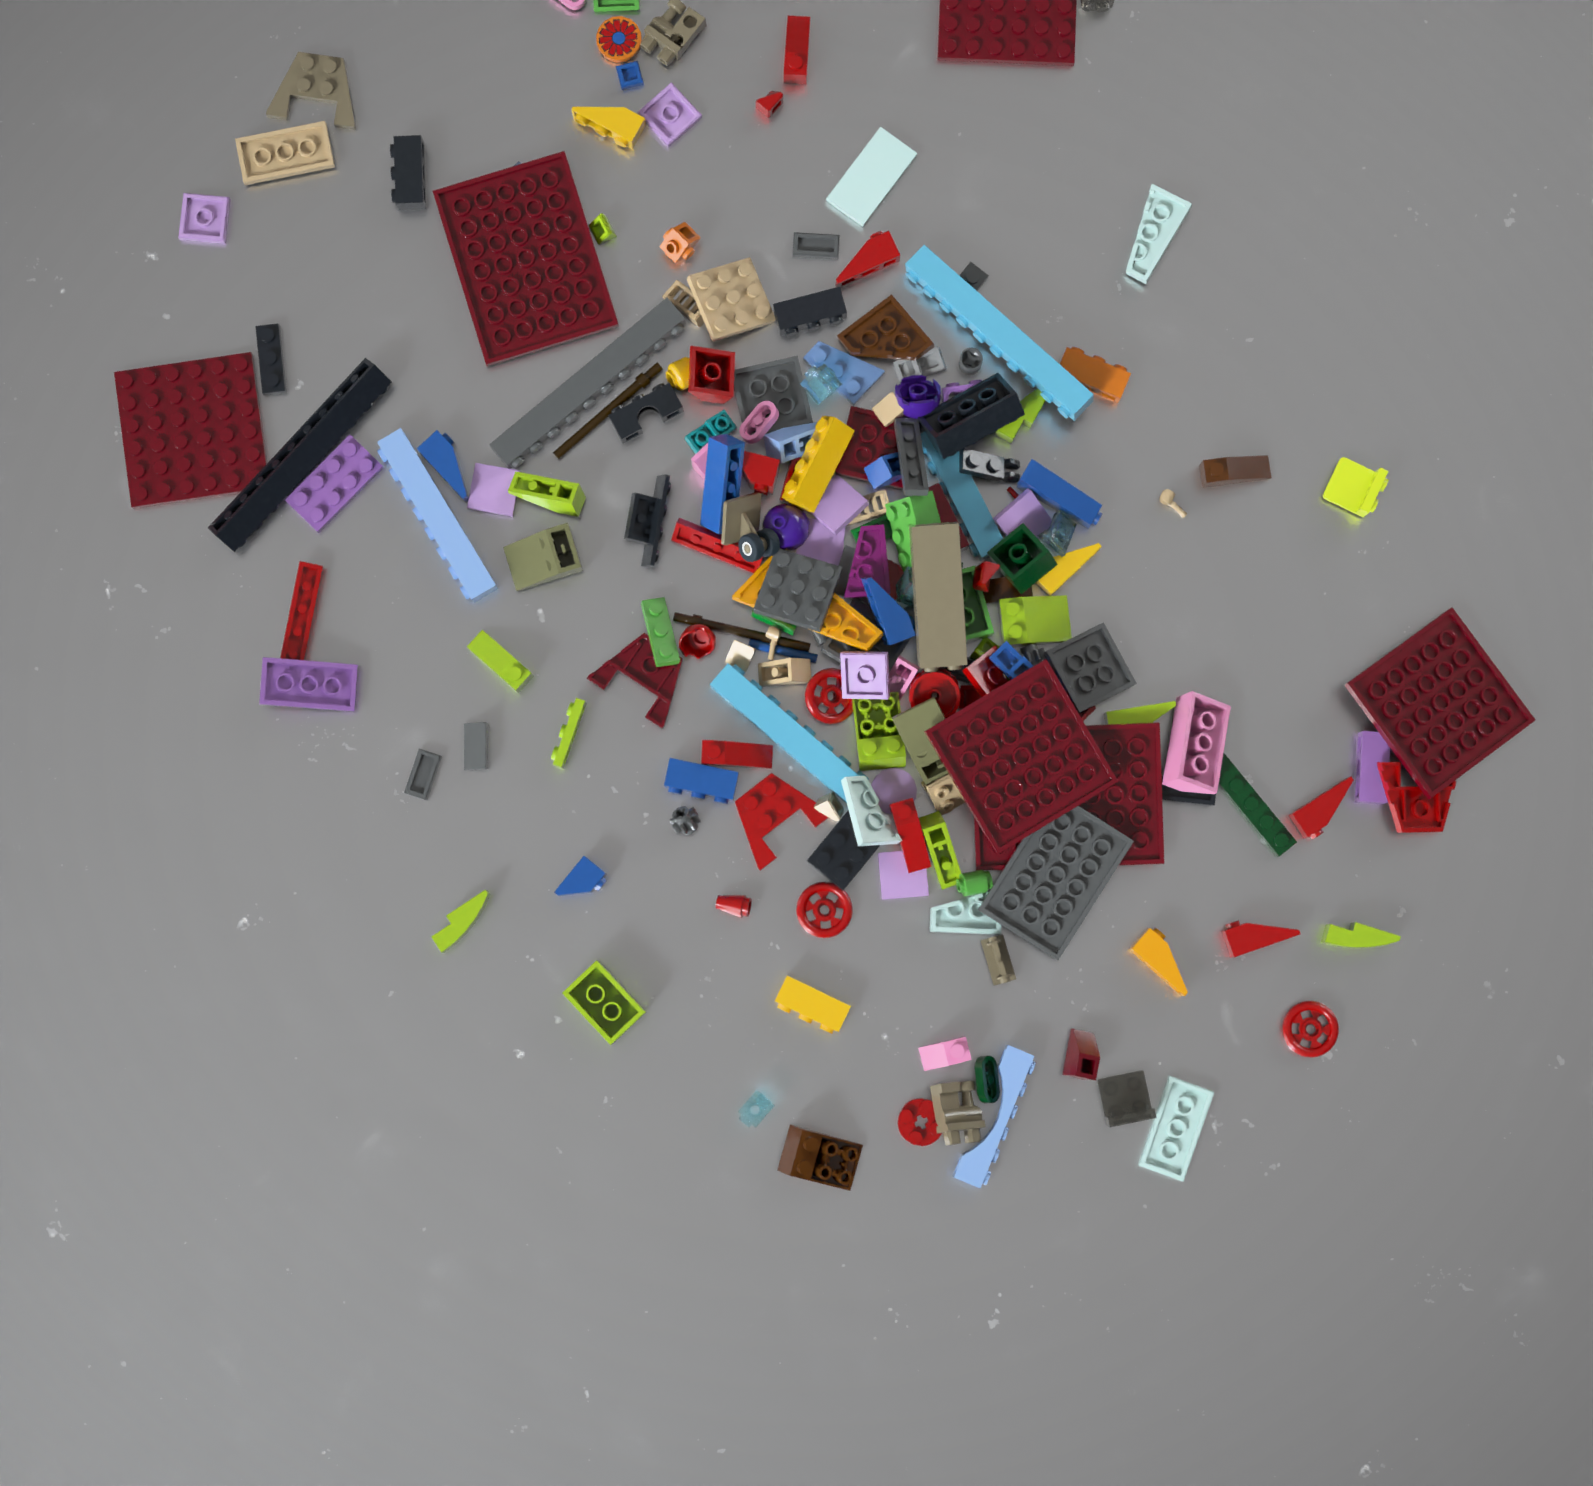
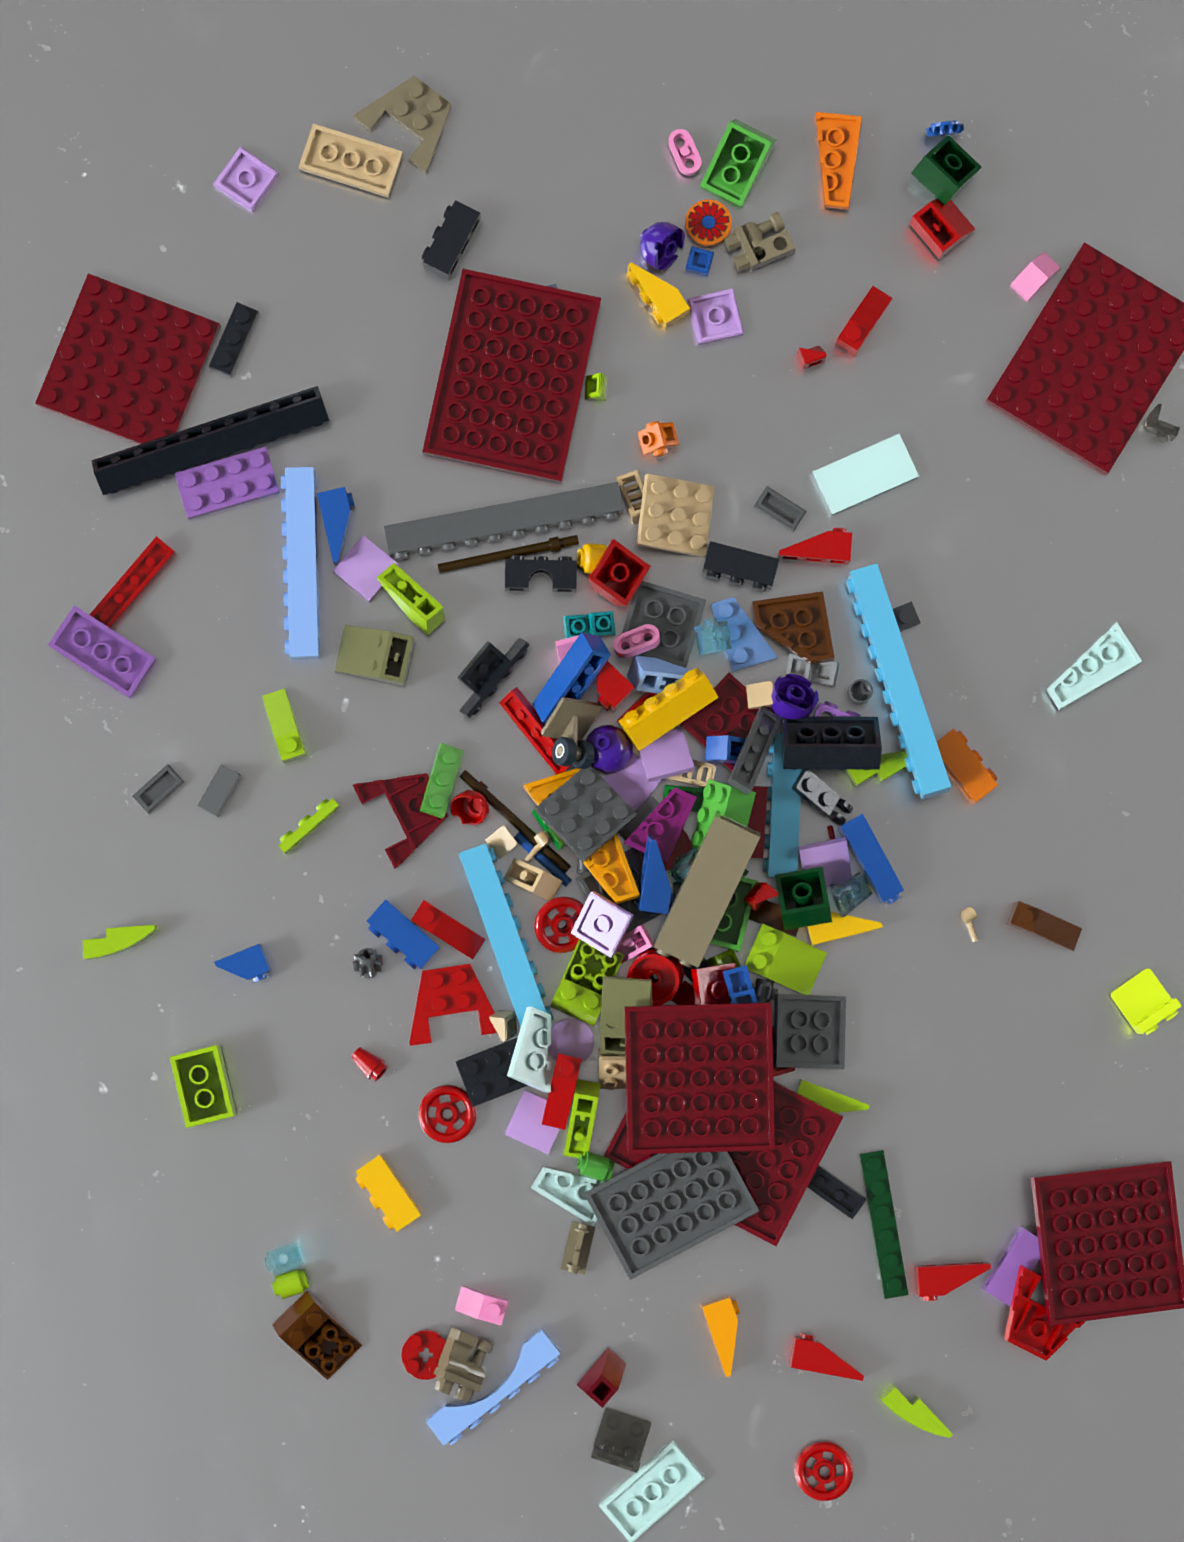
camera: 25 degrees right, 0 degrees up
dark green plate [974,1056,1000,1103] -> none
bright pink slope [1162,691,1231,794] -> none
none -> lime brick [272,1269,310,1299]
none -> dark purple cylinder [640,222,685,271]

